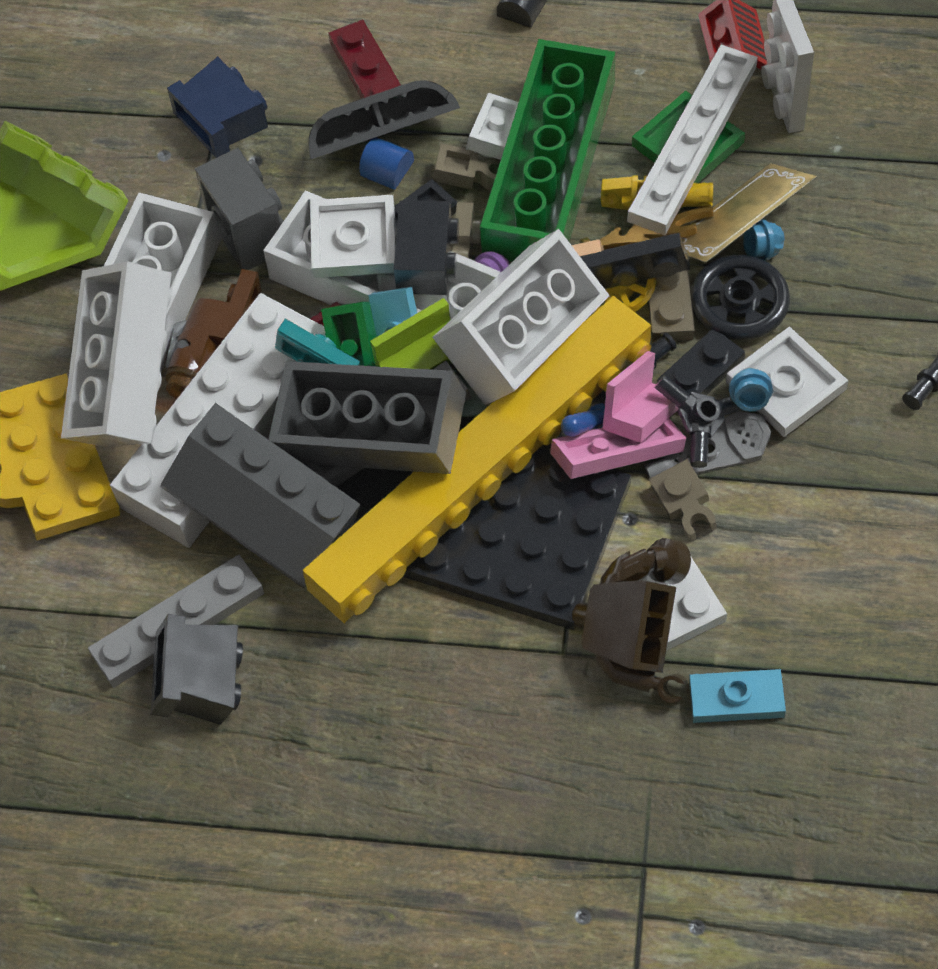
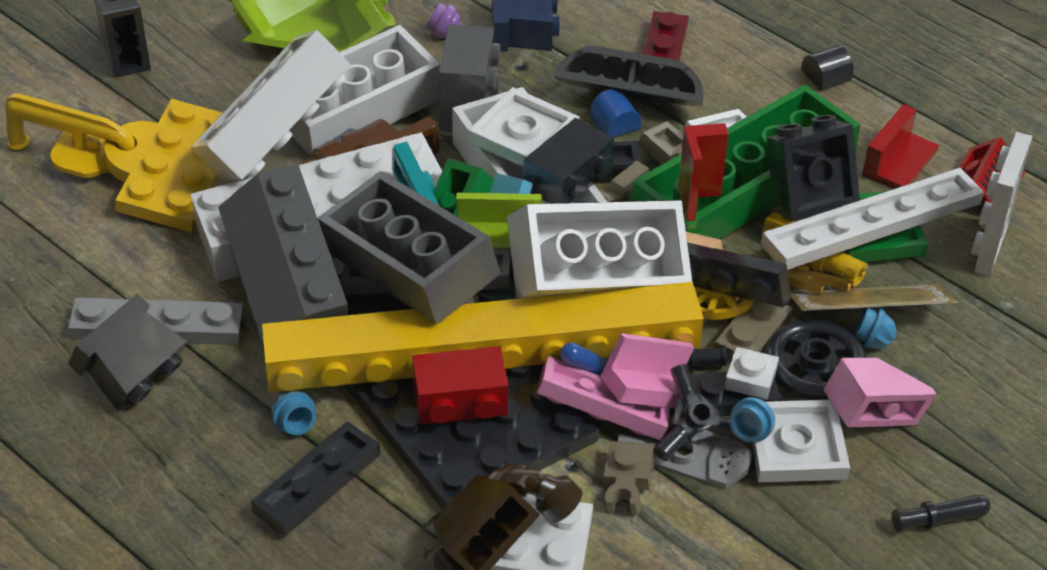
camera: 30 degrees right, 15 degrees down
none -> black plate [251,421,380,537]
none -> dark azure plate [272,391,316,435]
none -> red brick [412,346,508,424]
none -> medium lavender plate [426,2,463,39]
none -> red panel [678,123,729,221]
none -> white plate [725,347,779,399]
none -> black plate [766,115,860,221]
none -> bright pink slope [823,358,937,427]
none -> red panel [862,104,939,189]

